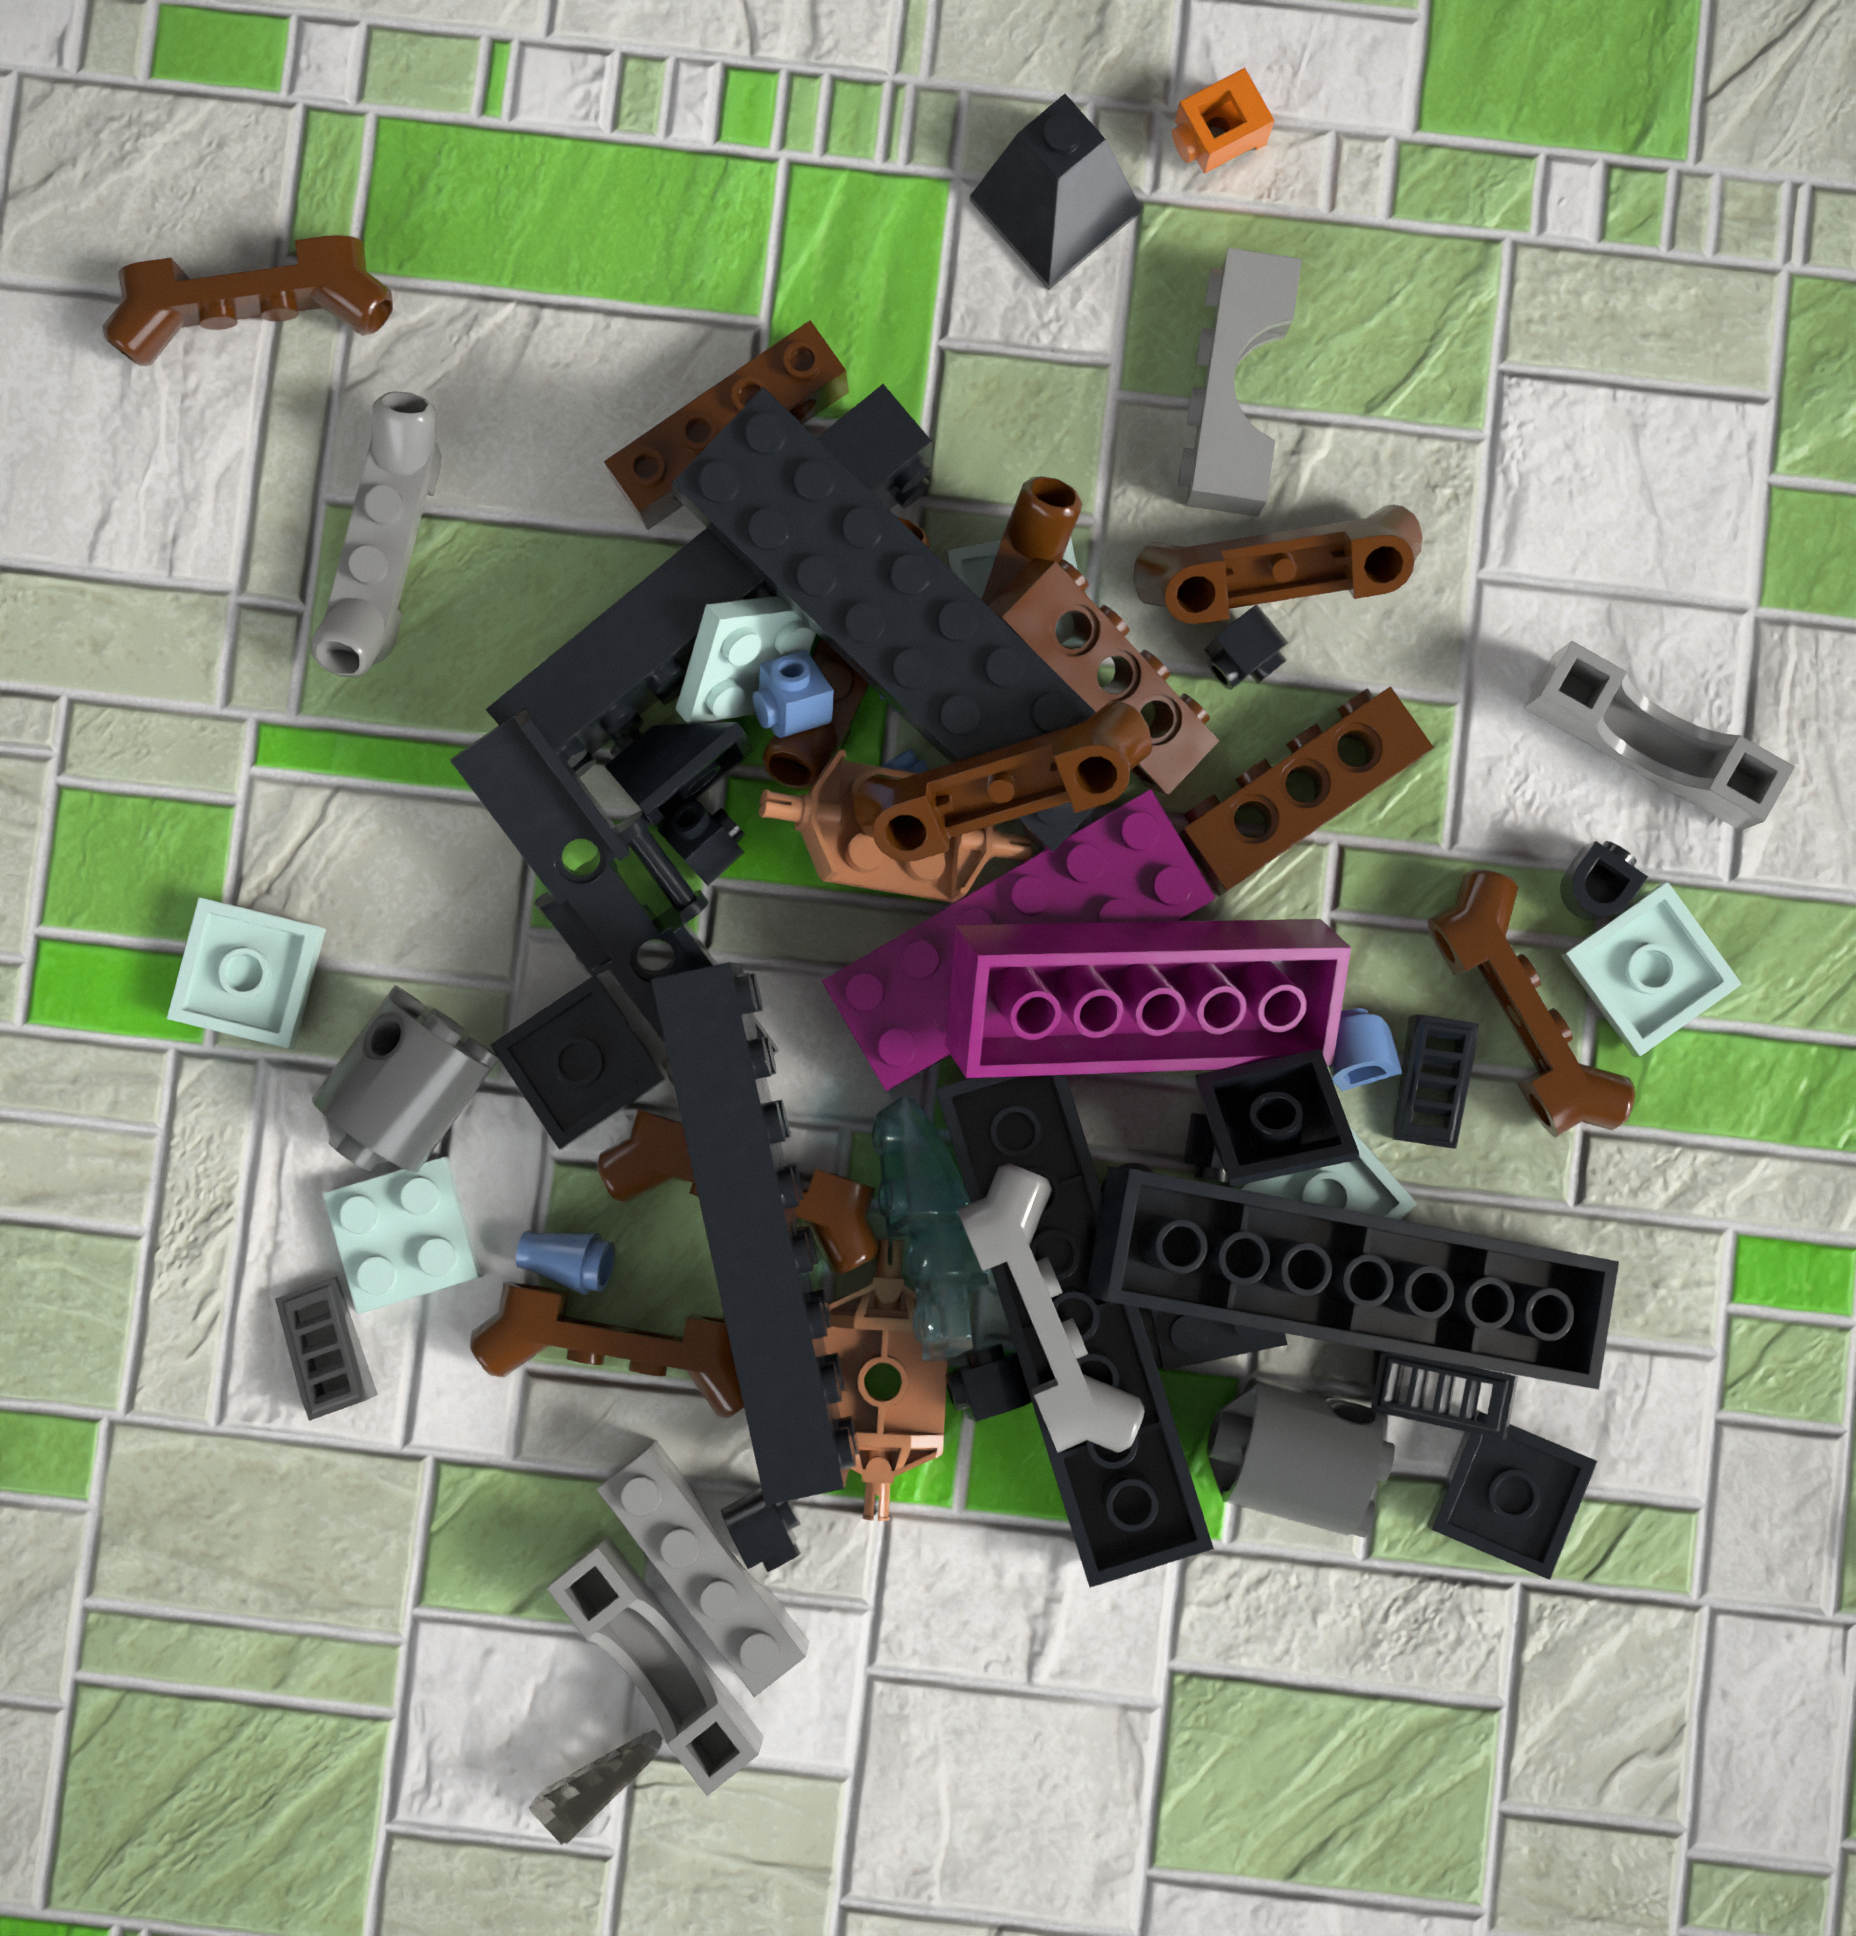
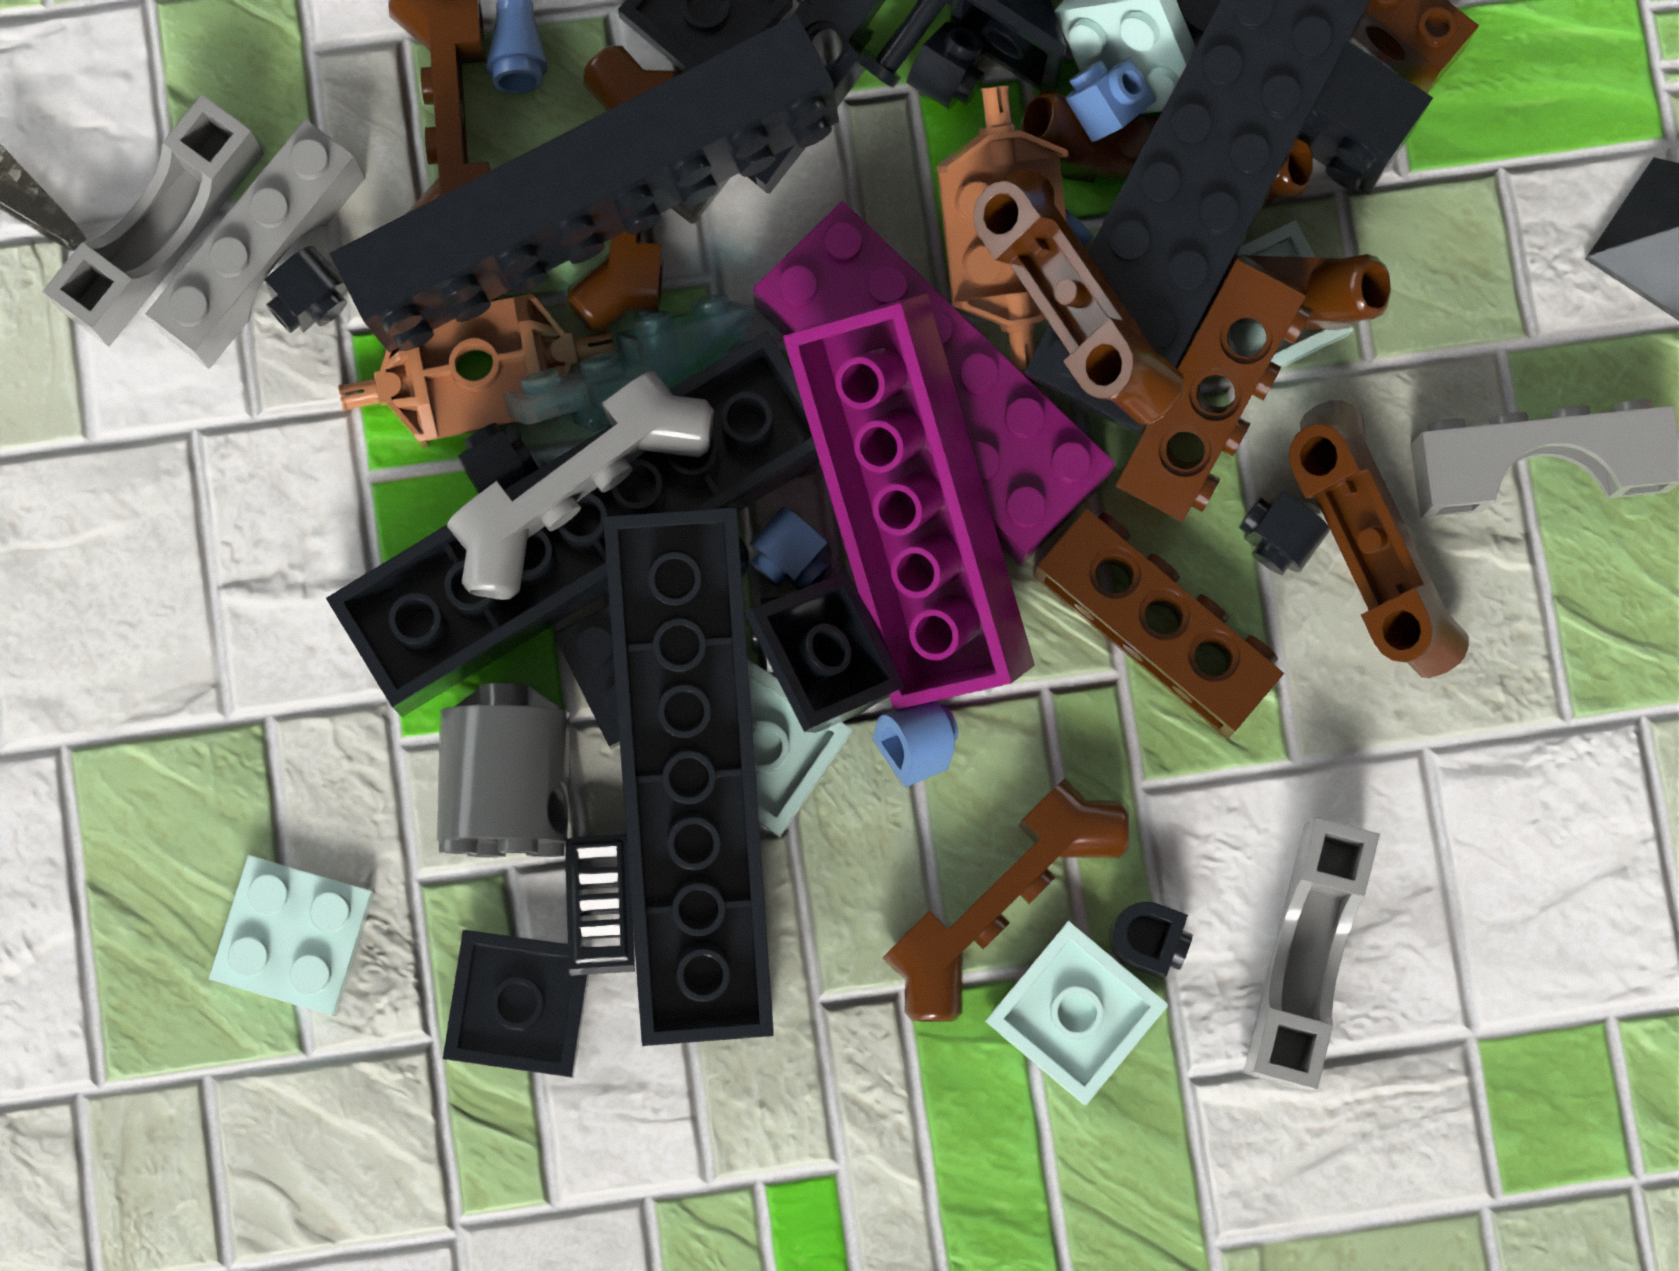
camera: 70 degrees right, 5 degrees down
black slope [1392,1015,1479,1149] -> none
none -> light aqua plate [209,855,375,1016]
none -> medium blue plate [749,506,832,590]

